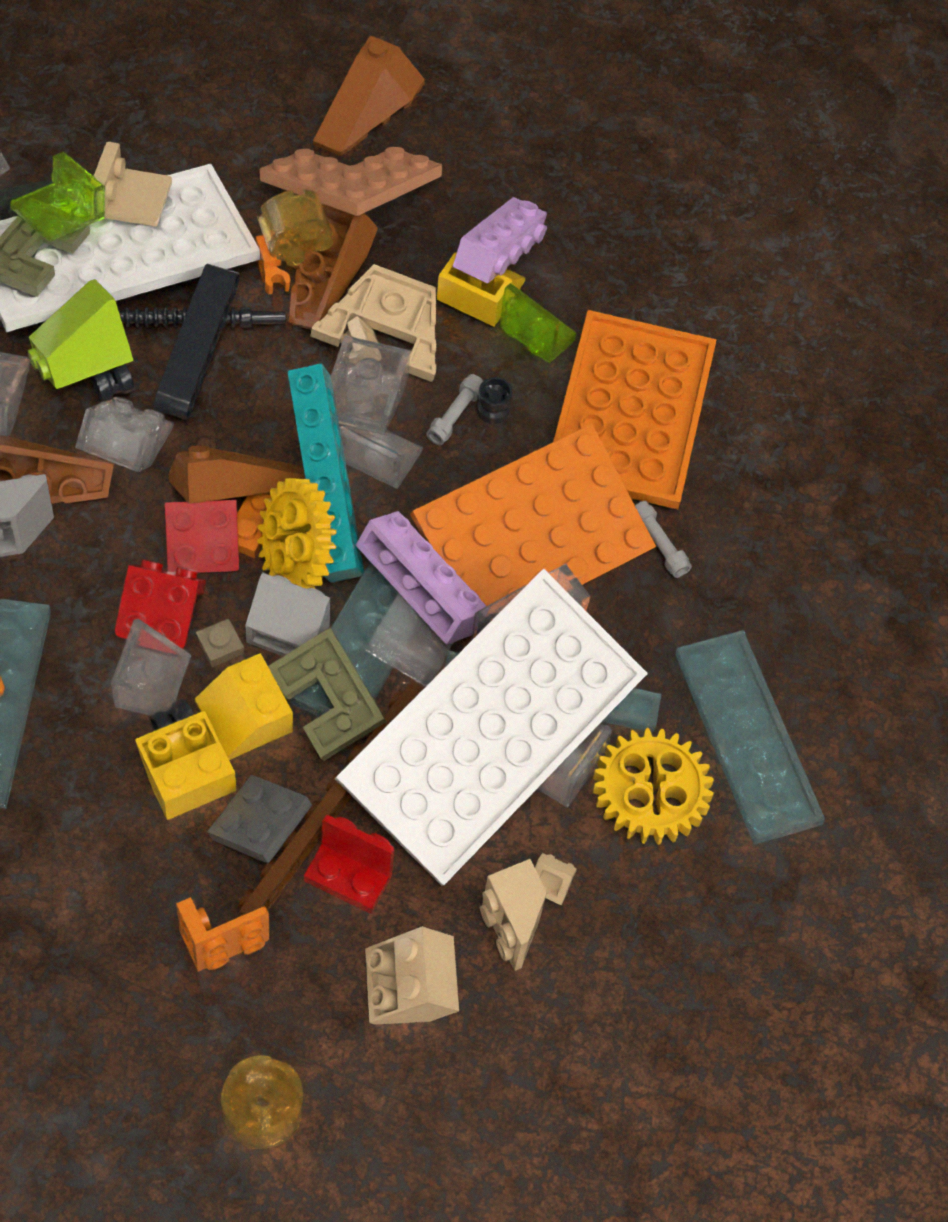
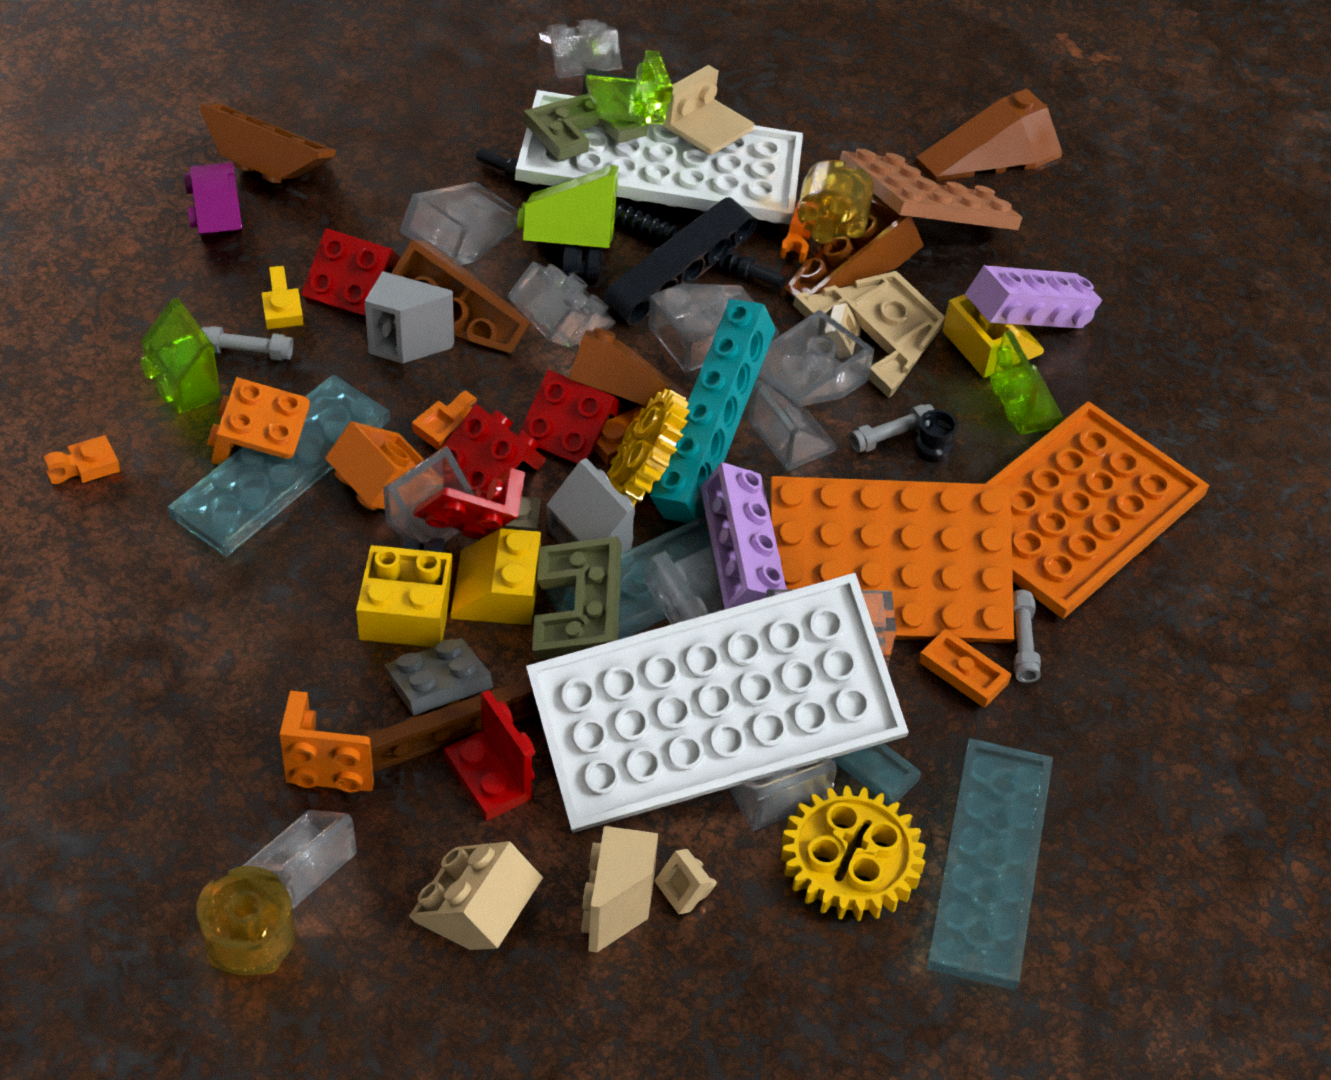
camera: 35 degrees right, 10 degrees down
none -> clear slope [243,810,357,911]
none -> orange slope [325,421,444,511]
none -> orange plate [412,390,477,451]
none -> red bracket [413,468,525,539]
none -> clear slope [648,283,779,373]
none -> orange plate [918,628,1012,708]

